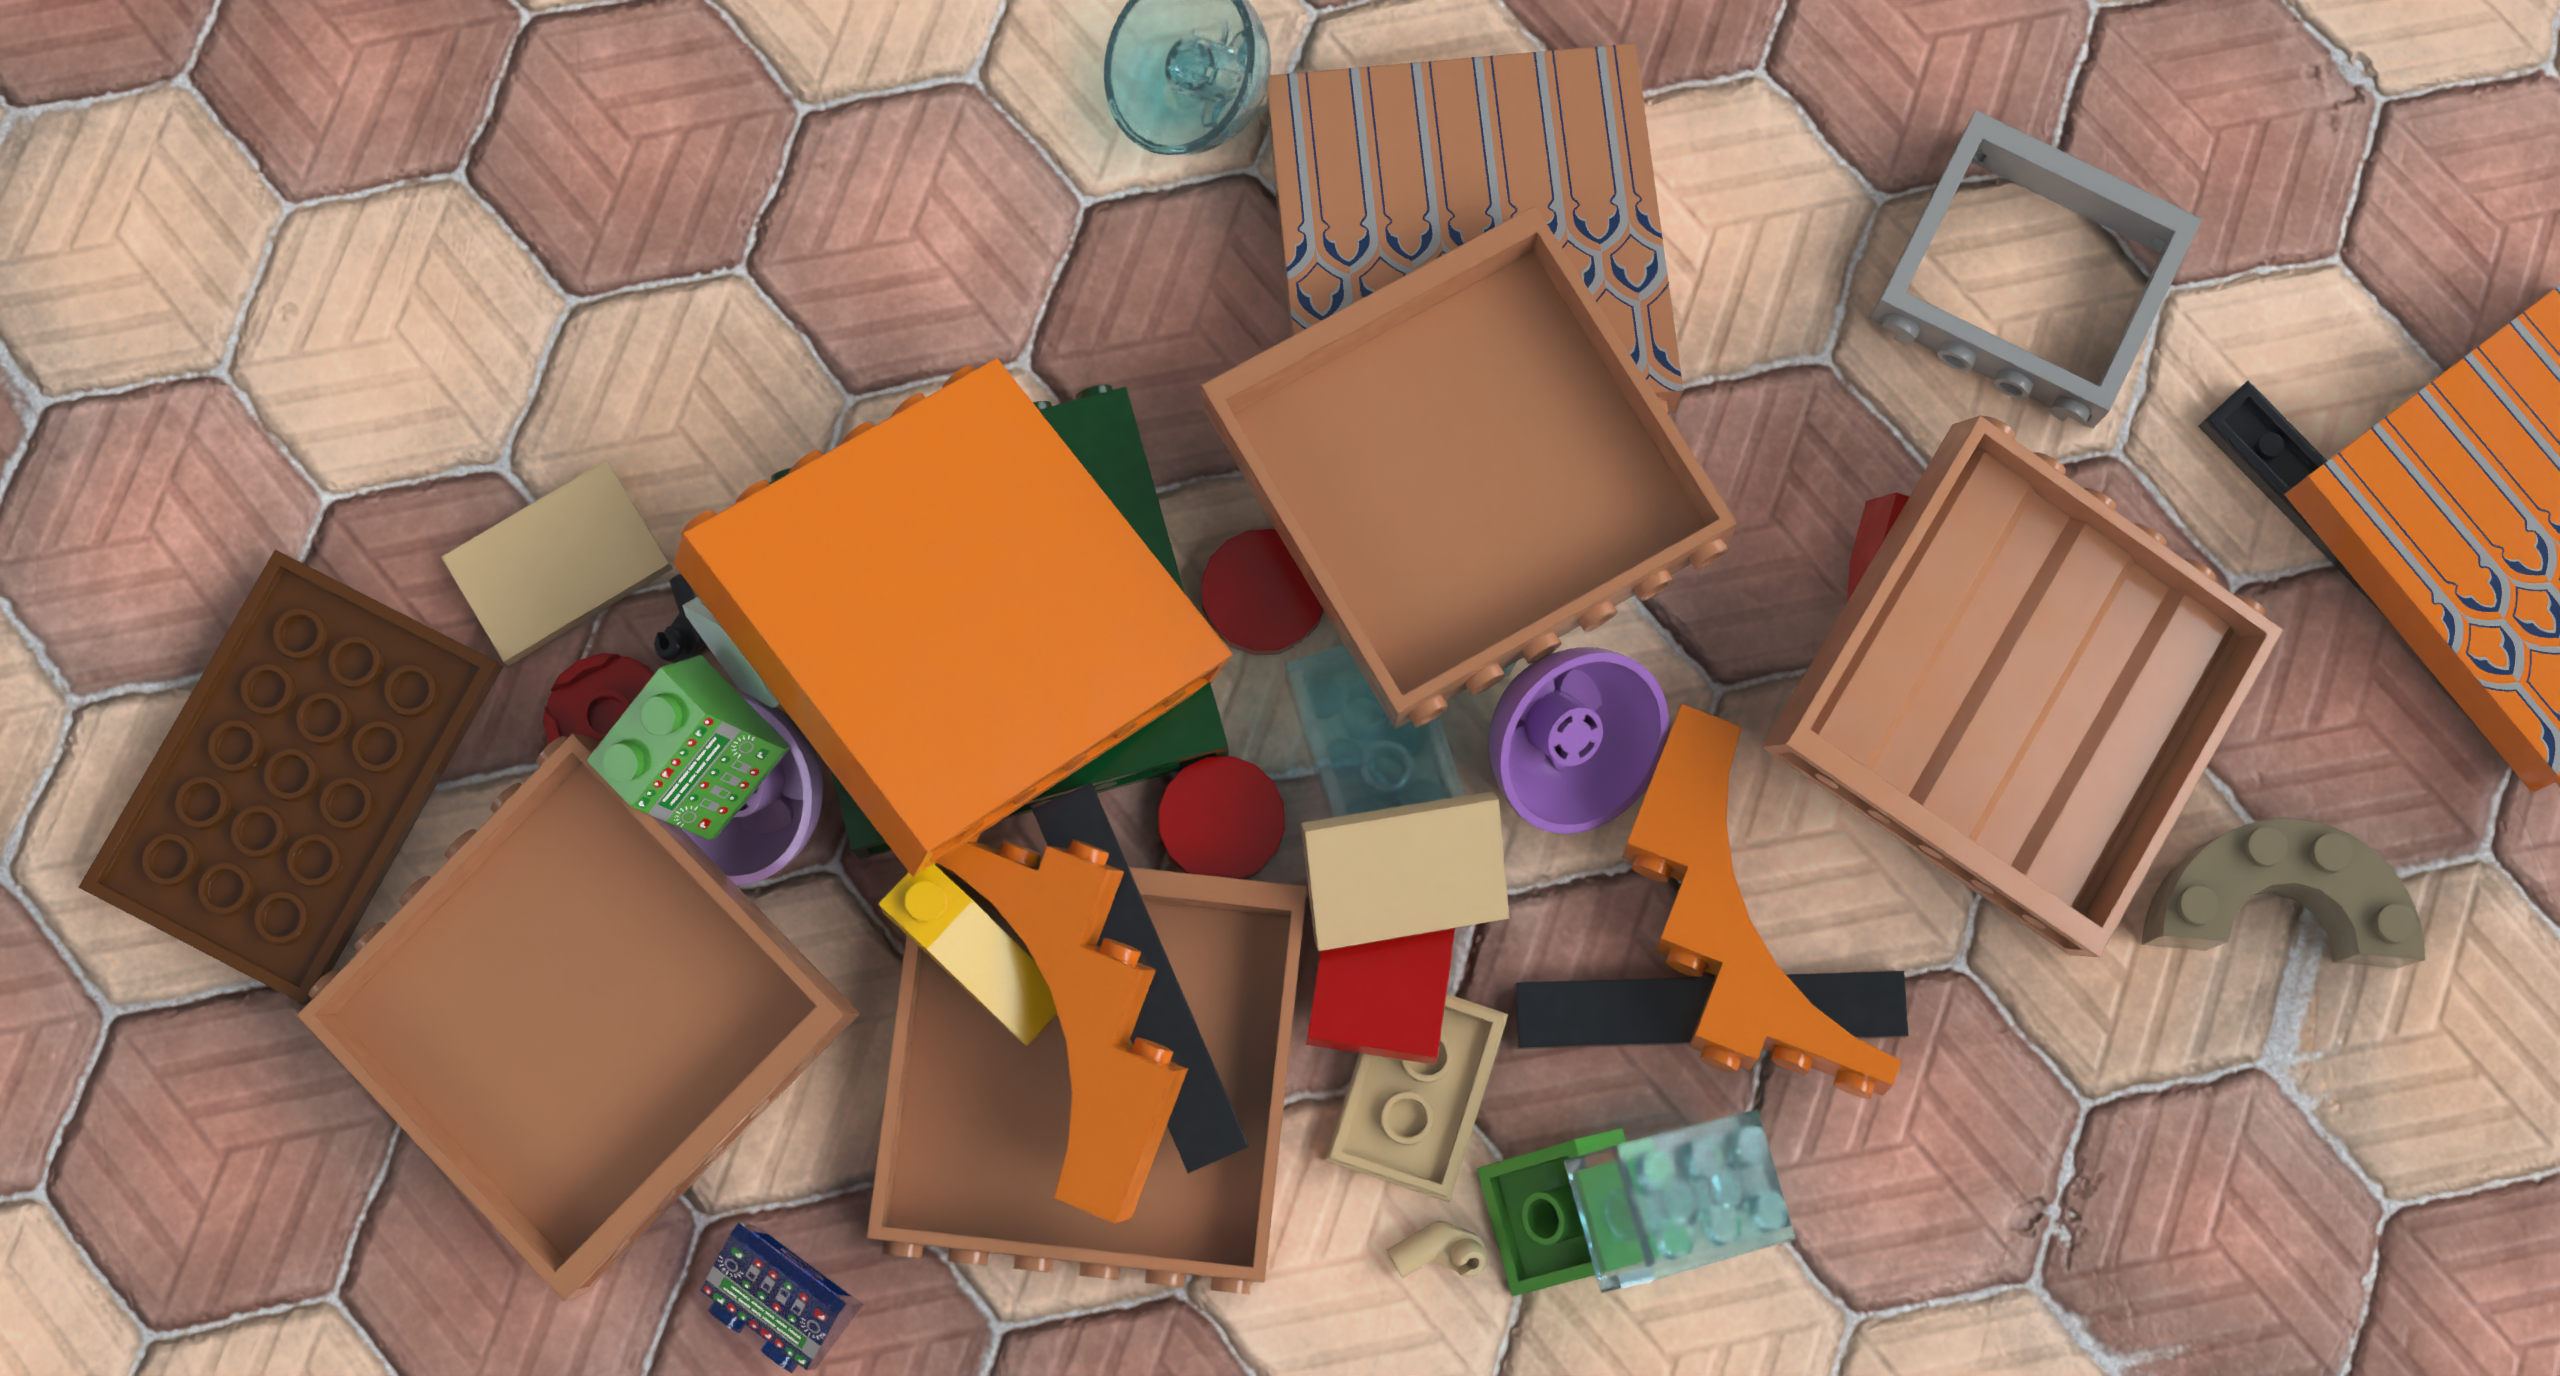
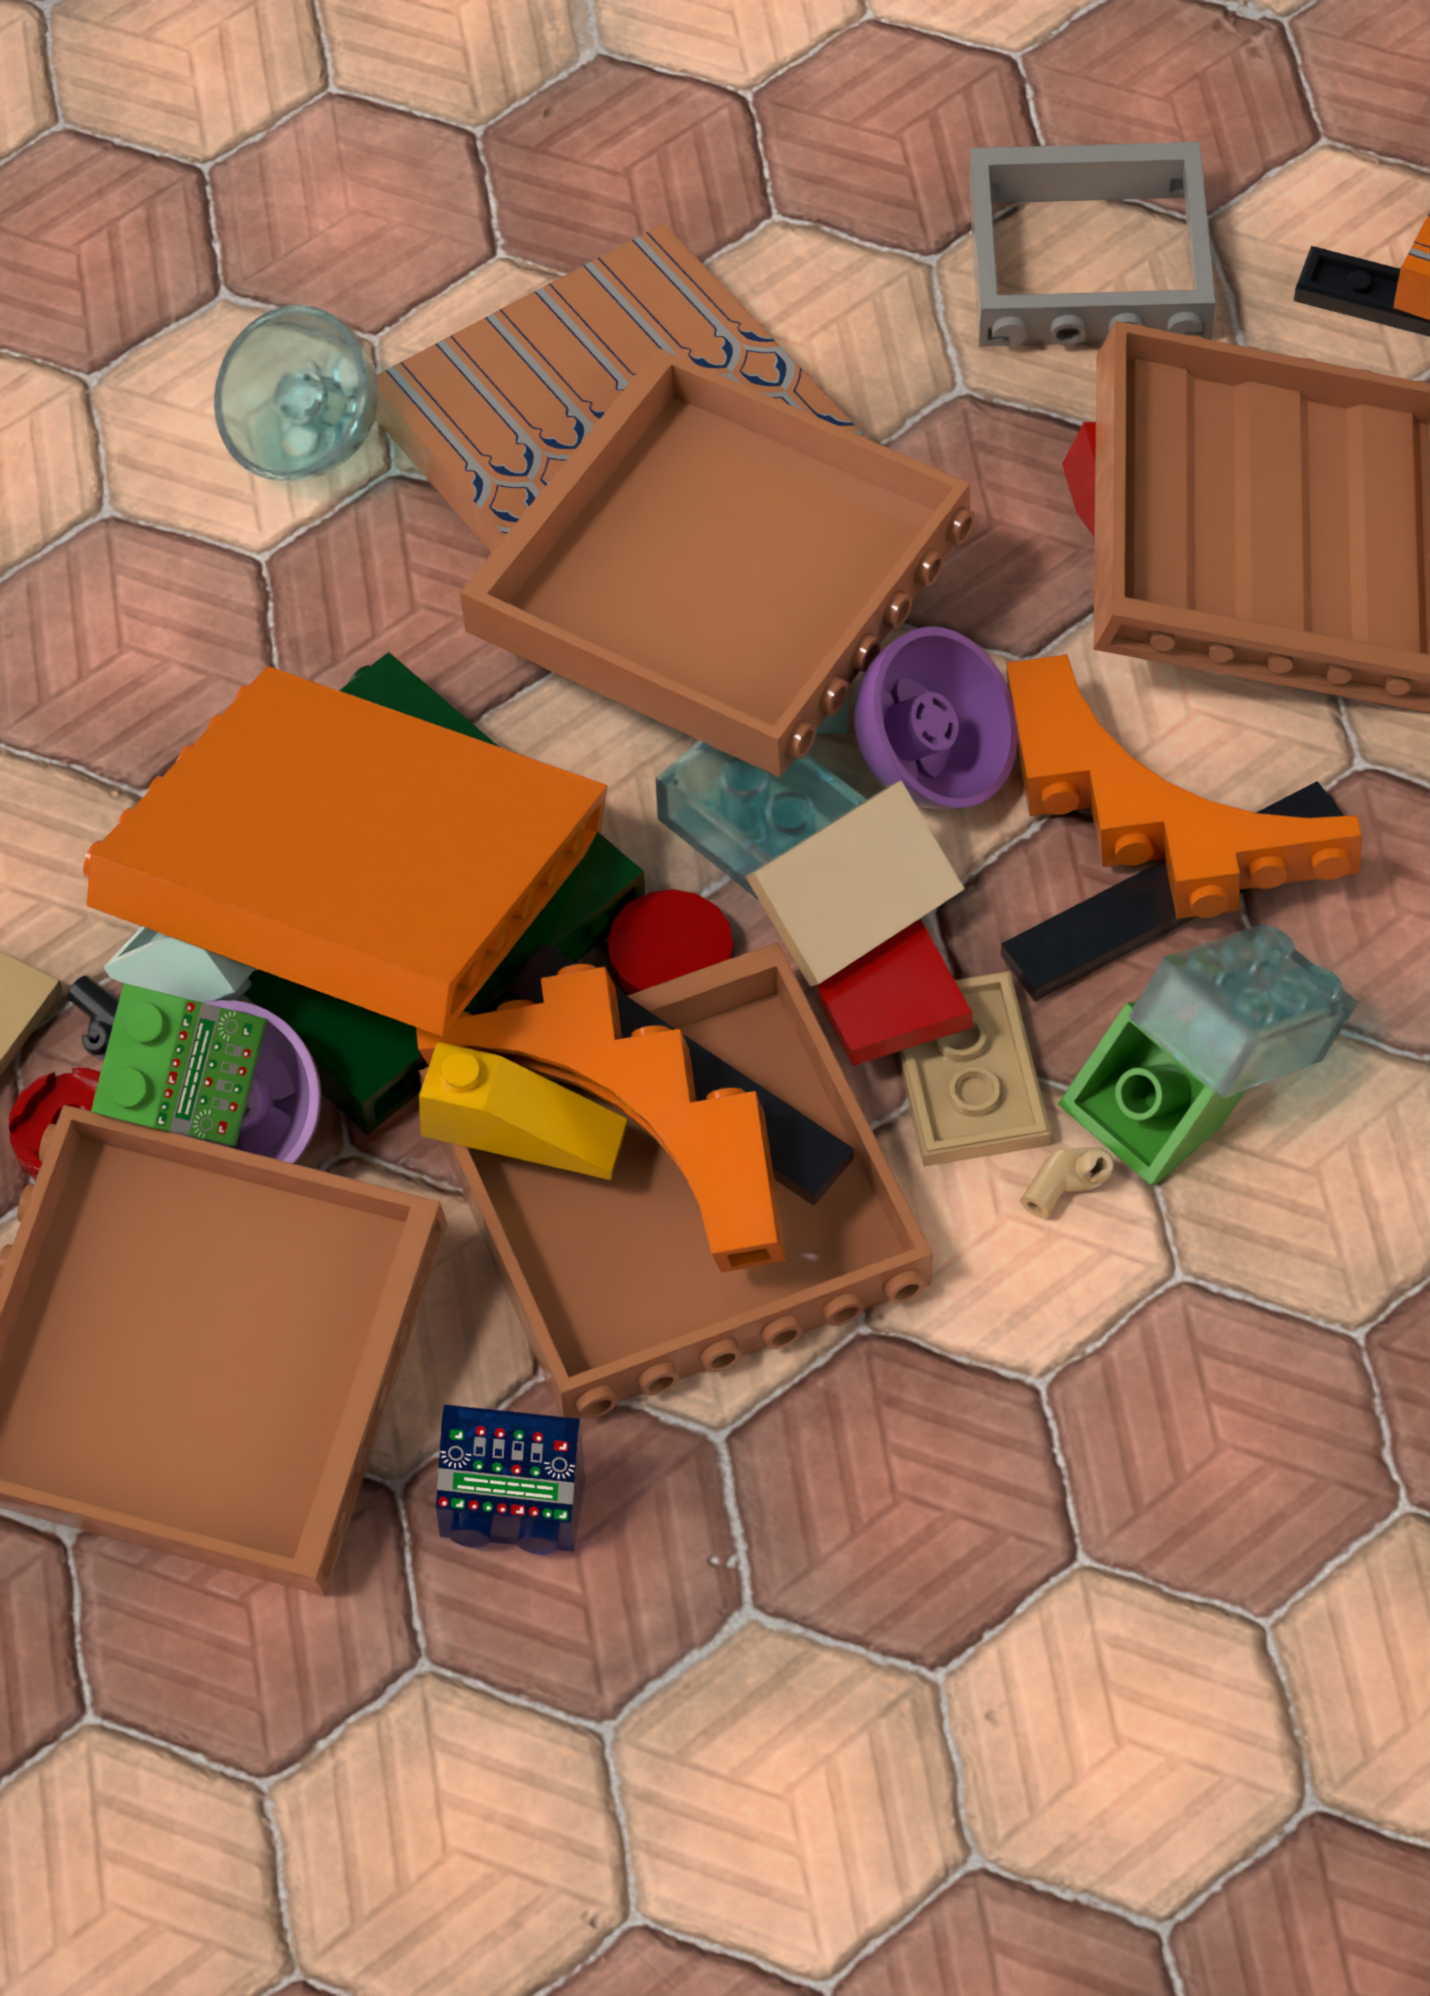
camera: 25 degrees left, 20 degrees down
red tile [1201,529,1324,656] -> none

